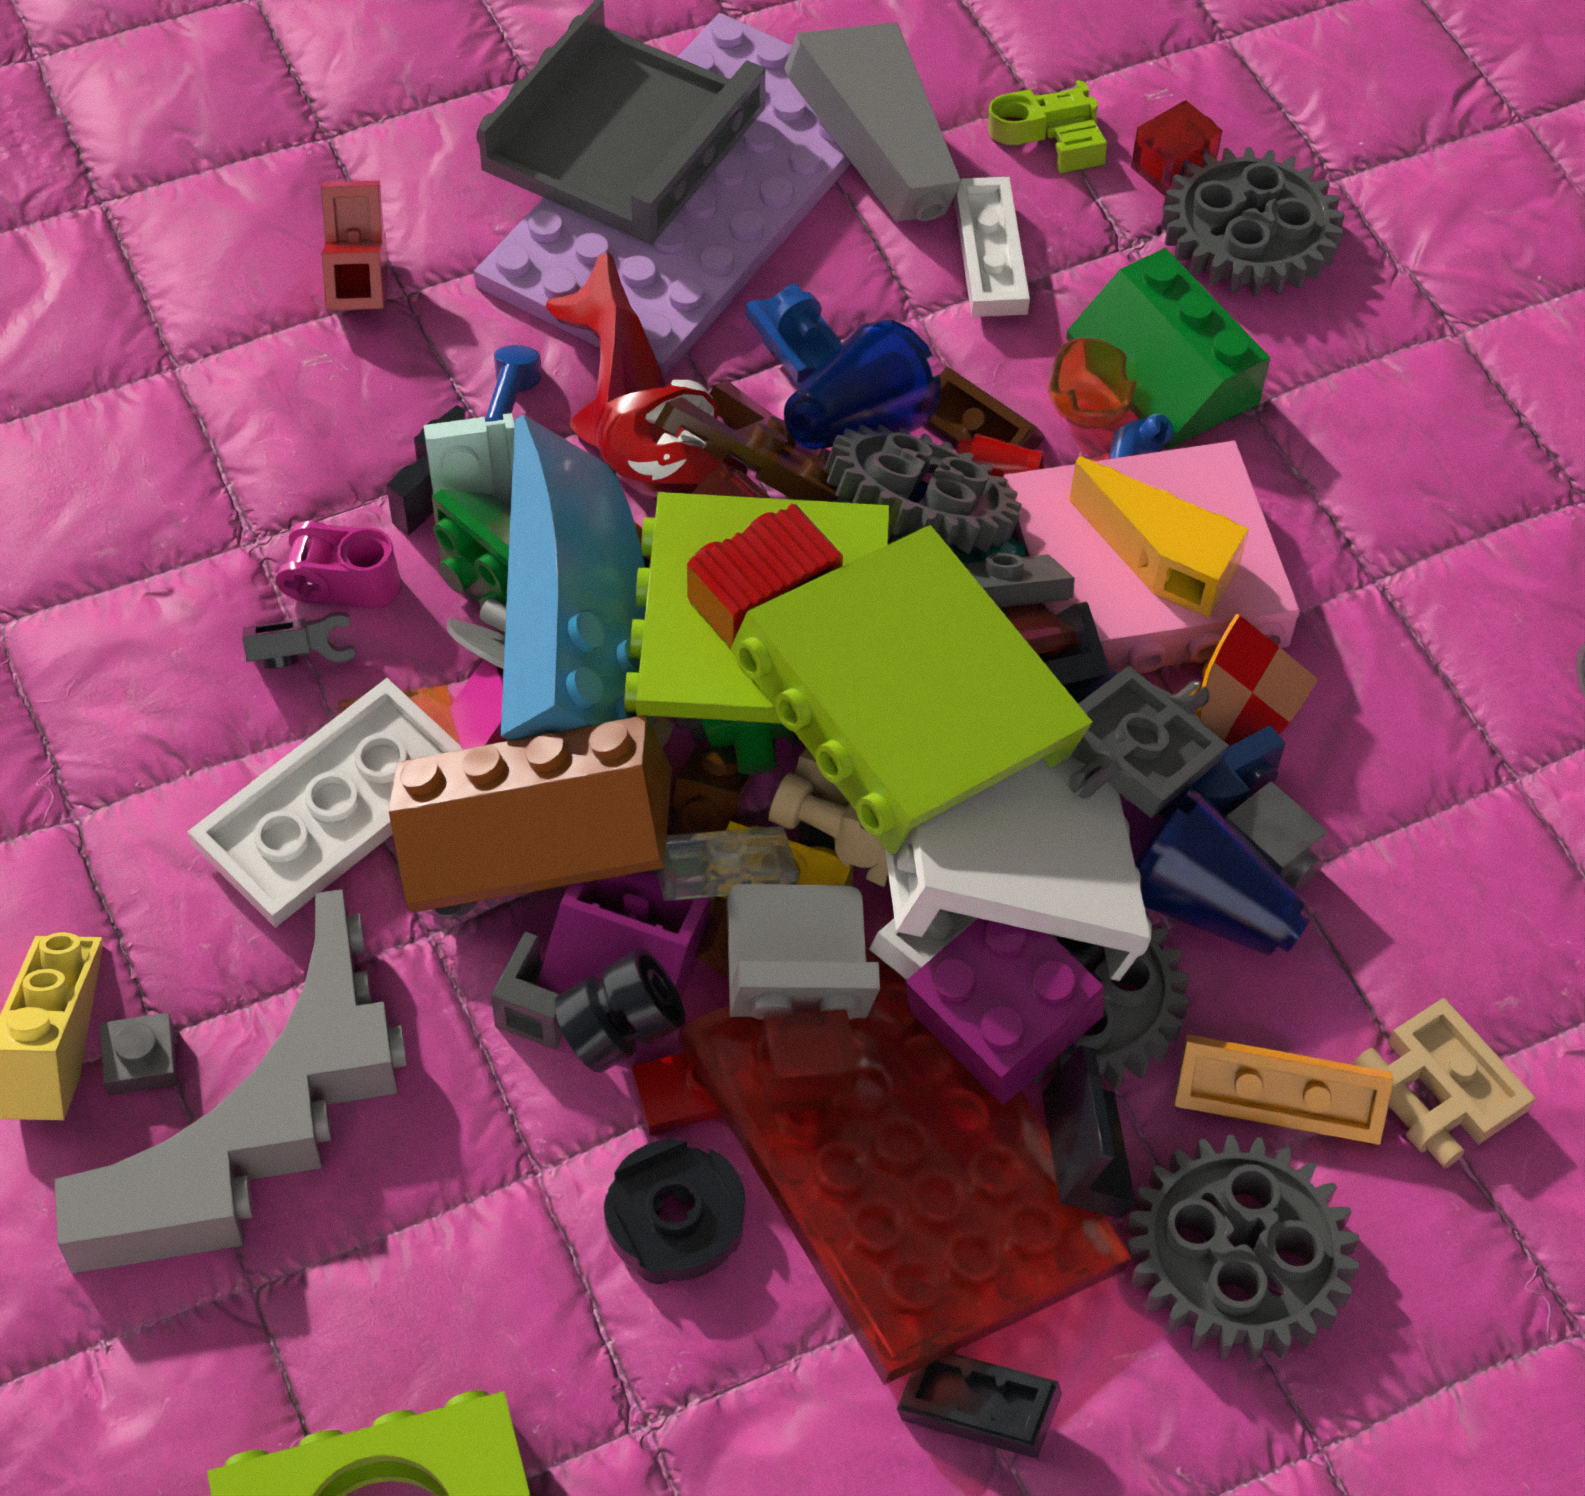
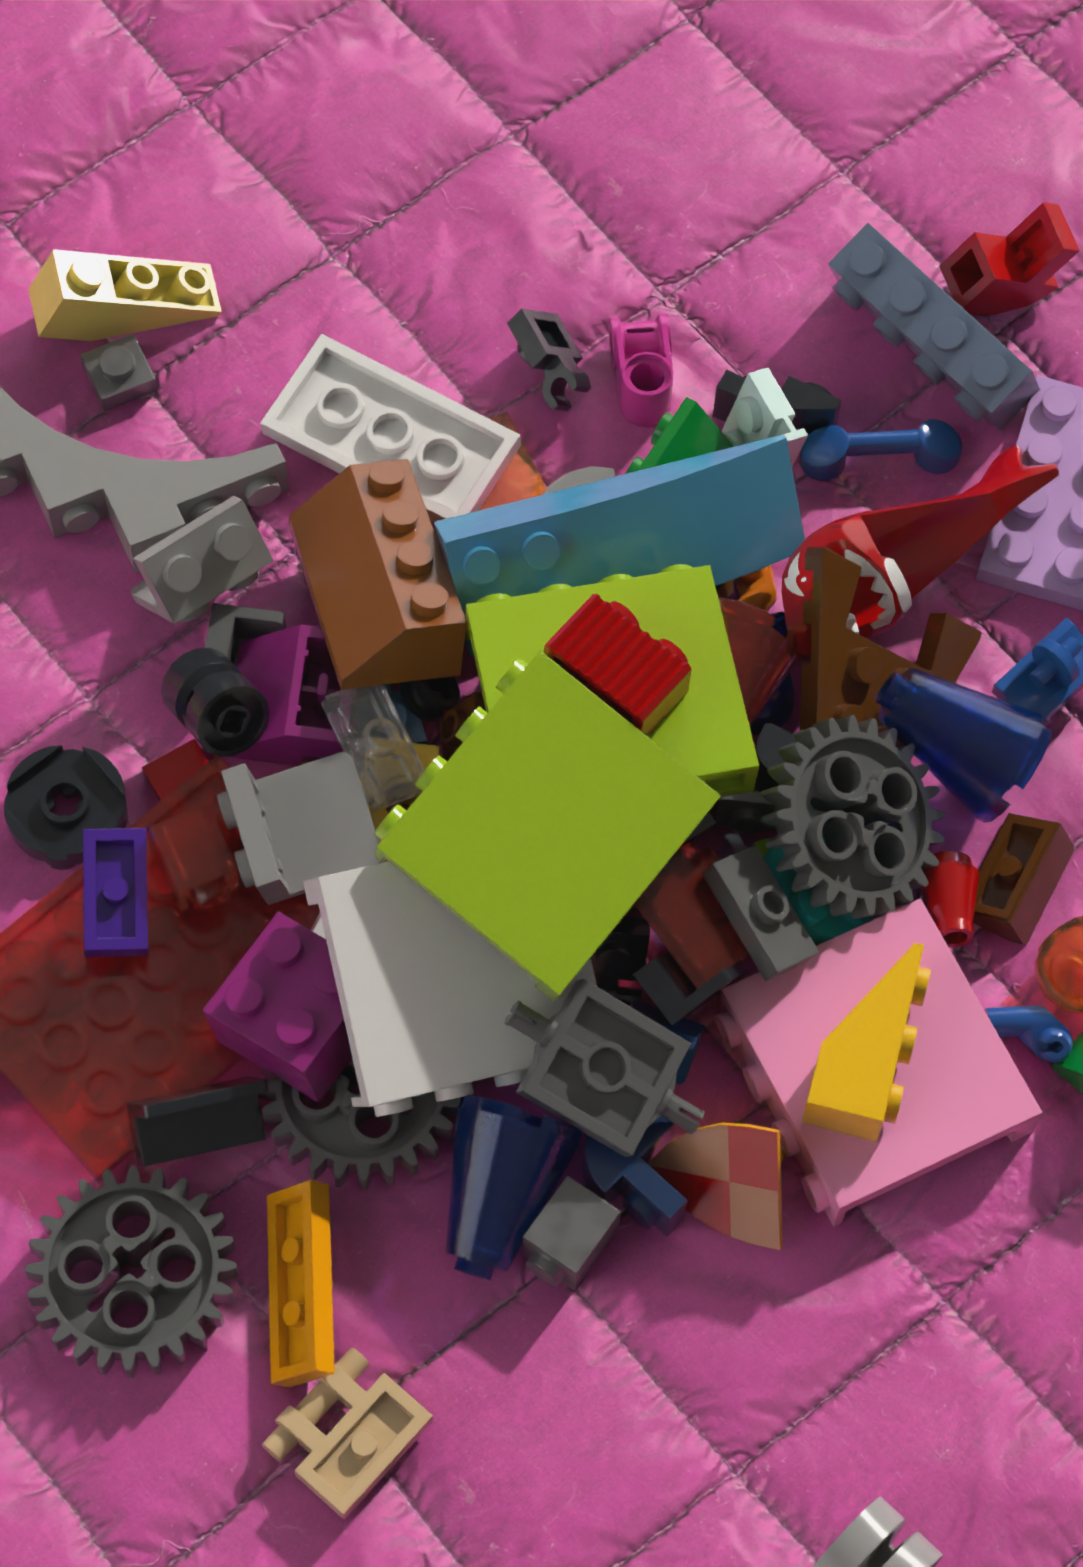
camera: 75 degrees right, 10 degrees up
none -> dark purple plate [83,828,148,957]
none -> light grey bracket [130,496,274,624]
none -> sand blue brick [828,223,1040,431]

